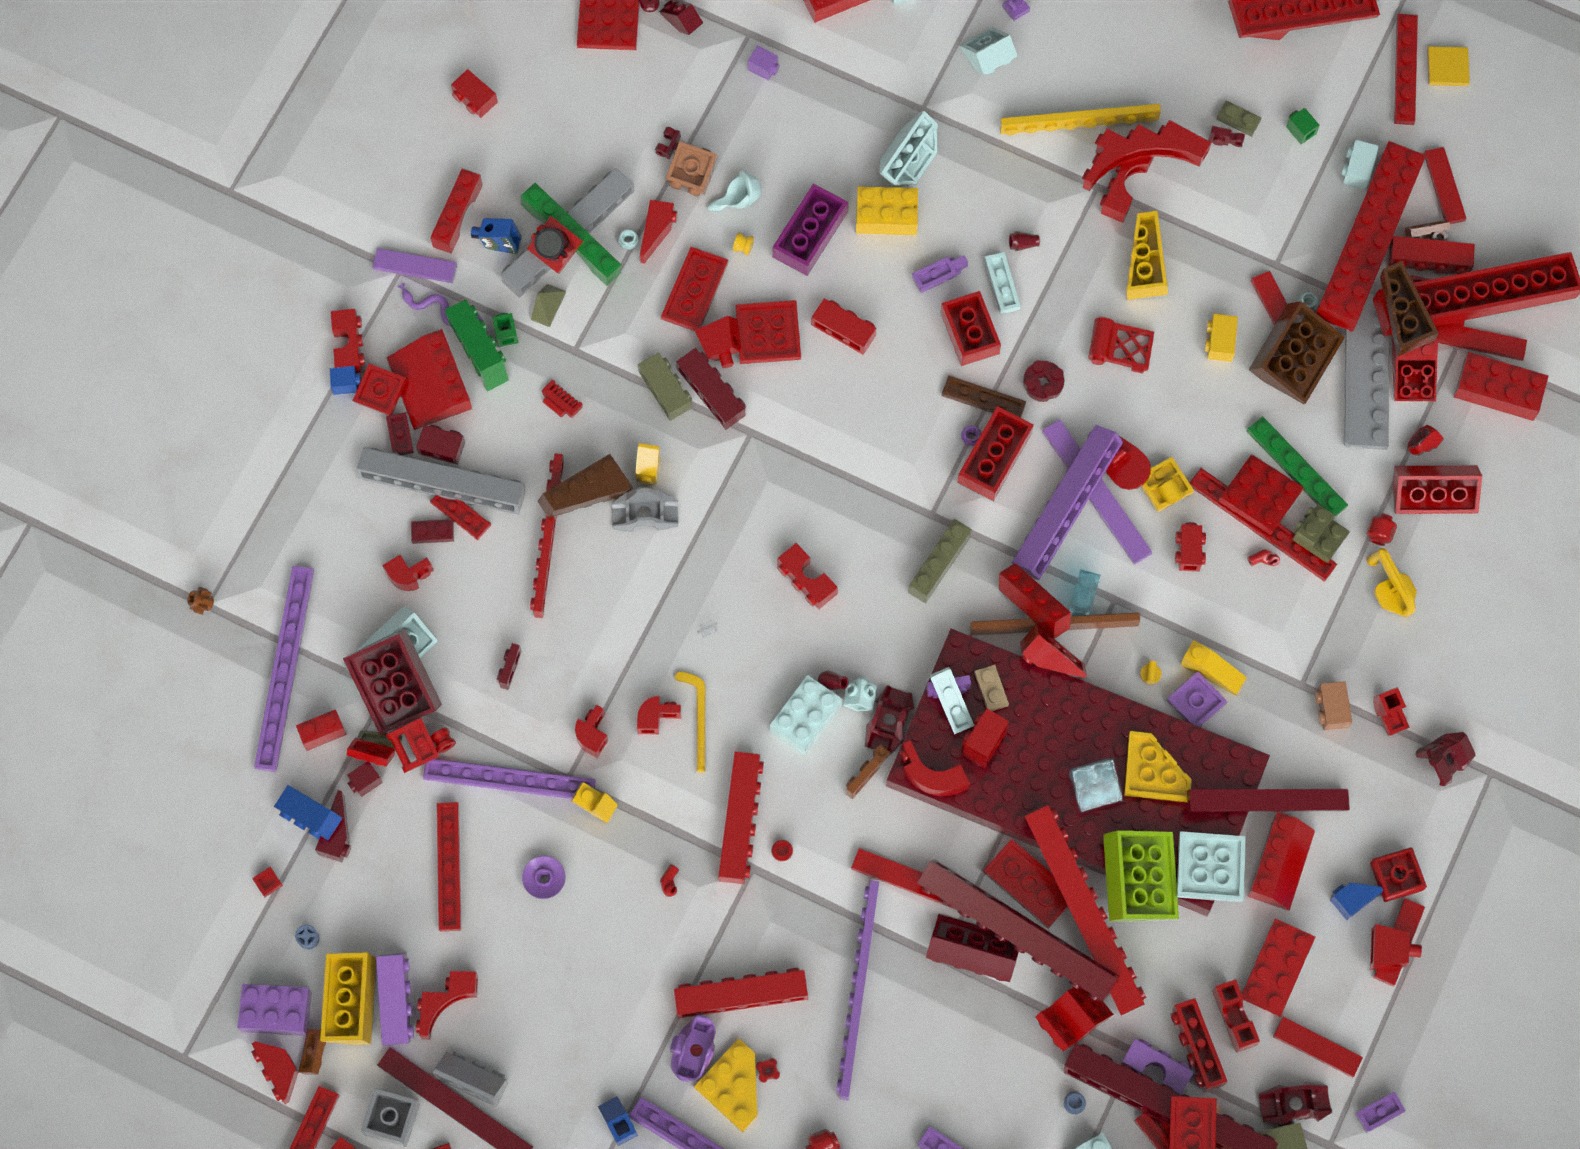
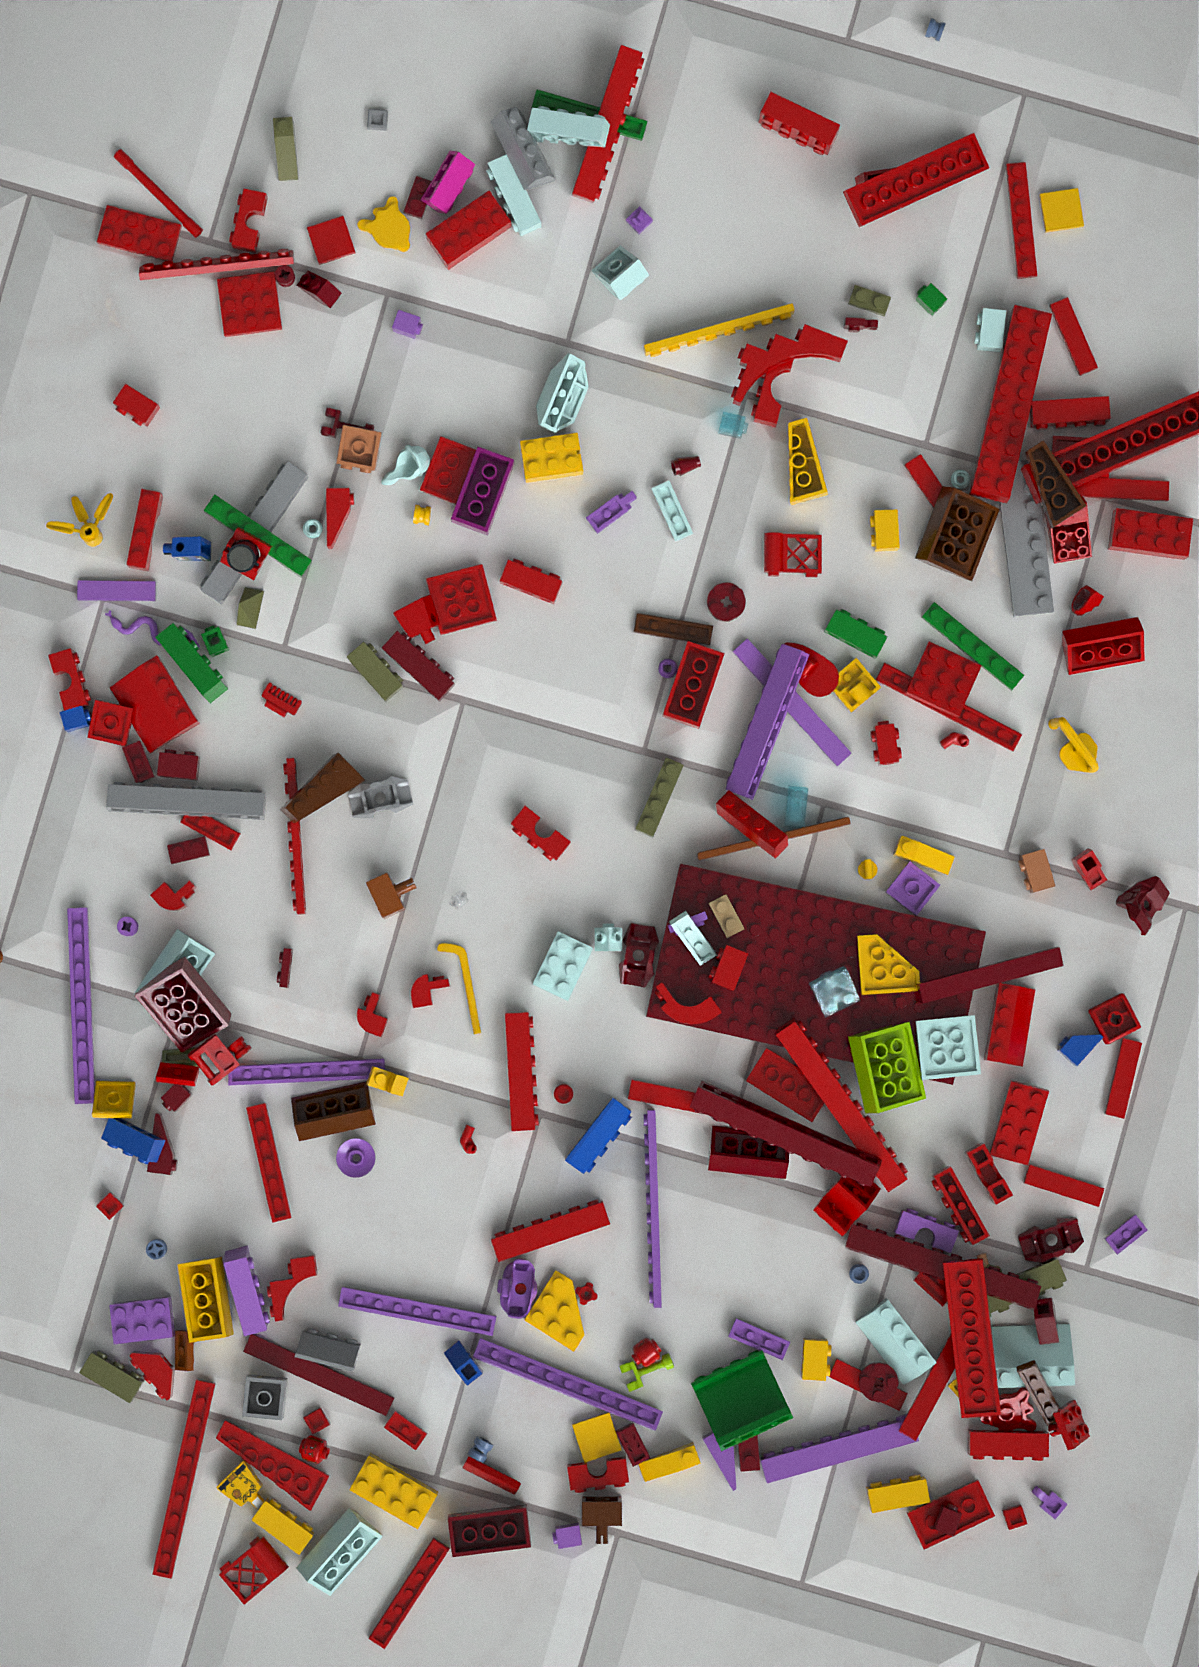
camera: 15 degrees left, 15 degrees up
red brick [296,709,347,751] -> none
yellow slope [635,443,661,485] -> none
red plate [661,247,729,331] -> none
dark red cone [818,670,849,691] -> none
dark orange hinge [845,745,891,799] -> none
red brick [940,291,1001,366] -> none
red slope [1020,624,1087,678] -> none
olive plate [1293,504,1350,563] -> none
red head [1366,513,1397,546] -> none
red torso [1370,924,1422,970] -> none
plate [1405,220,1451,241] -> none
none -> yellow plant [46,493,113,547]
none -> olive brick [79,1350,144,1403]
none -> yellow tile [92,1081,136,1119]
none -> medium lavender wheel [117,917,138,936]
none -> reddish brown slope [291,1081,376,1141]
none -> medium lavender plate [338,1287,497,1336]
none -> dark orange brick [366,873,417,919]
none -> red plate [420,436,476,505]
none -> blue slope [565,1097,632,1174]
none -> clear light blue brick [718,412,748,439]
none -> green brick [824,609,888,659]

